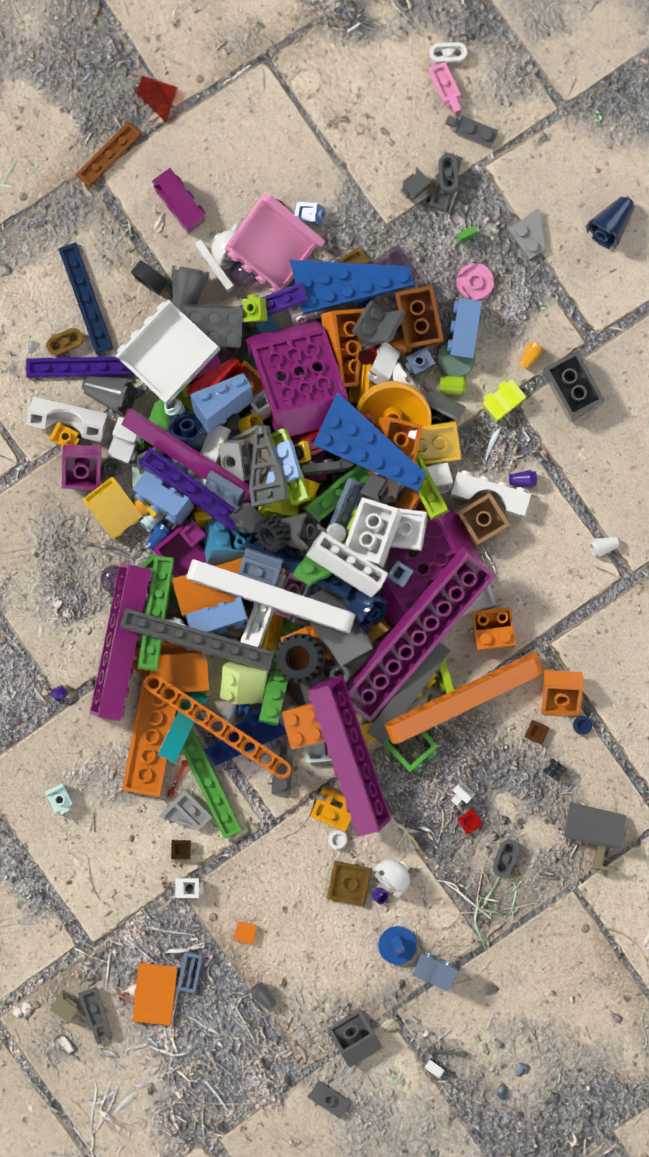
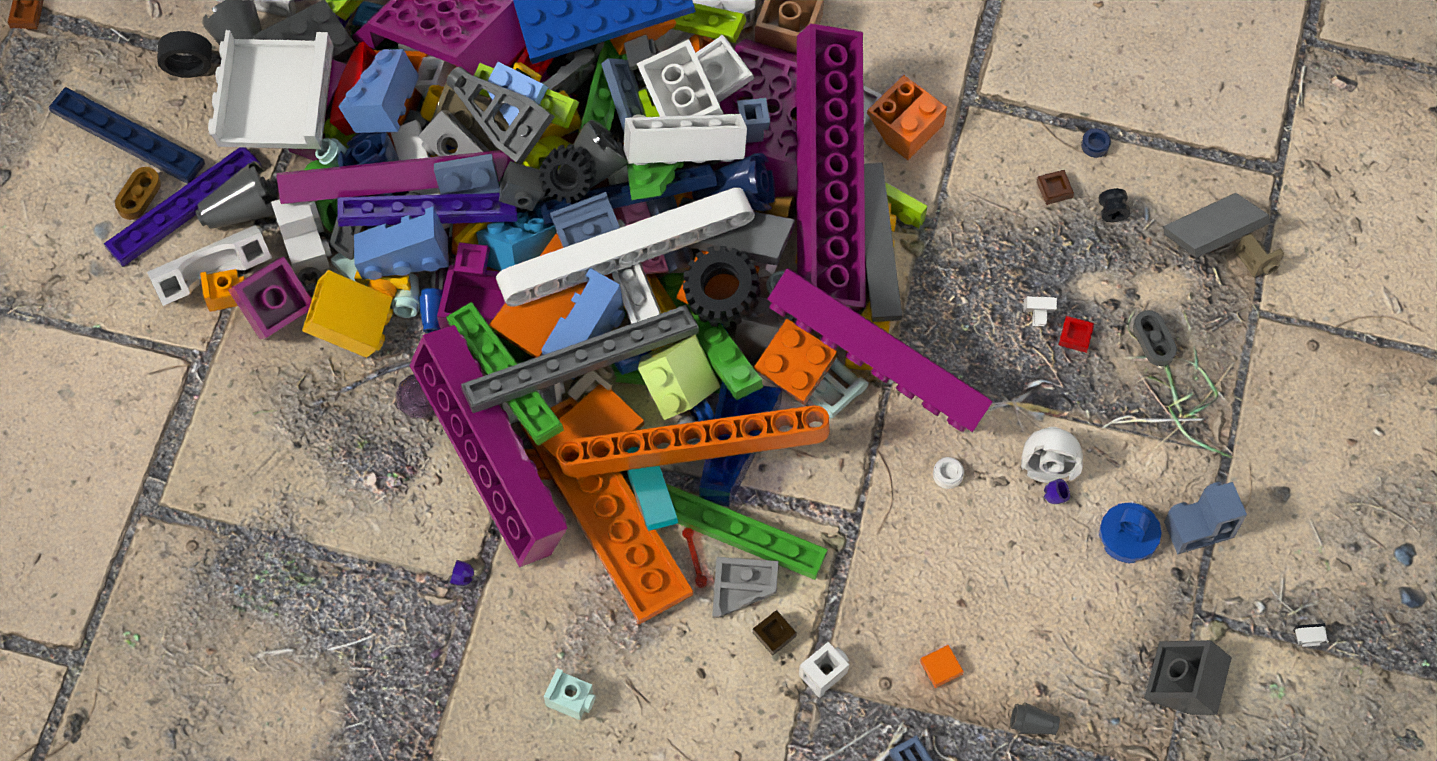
camera: 40 degrees left, 20 degrees down
dark grey hinge [271,740,293,795] -> none
light orange plate [310,787,351,832] -> none
pearl gold tile [327,861,372,906] -> none
bright green window [383,712,438,773] -> none
orange beam [385,653,544,744] -> none
dark grey hinge [427,1046,468,1058] -> none
orange slope [541,670,583,716] -> none

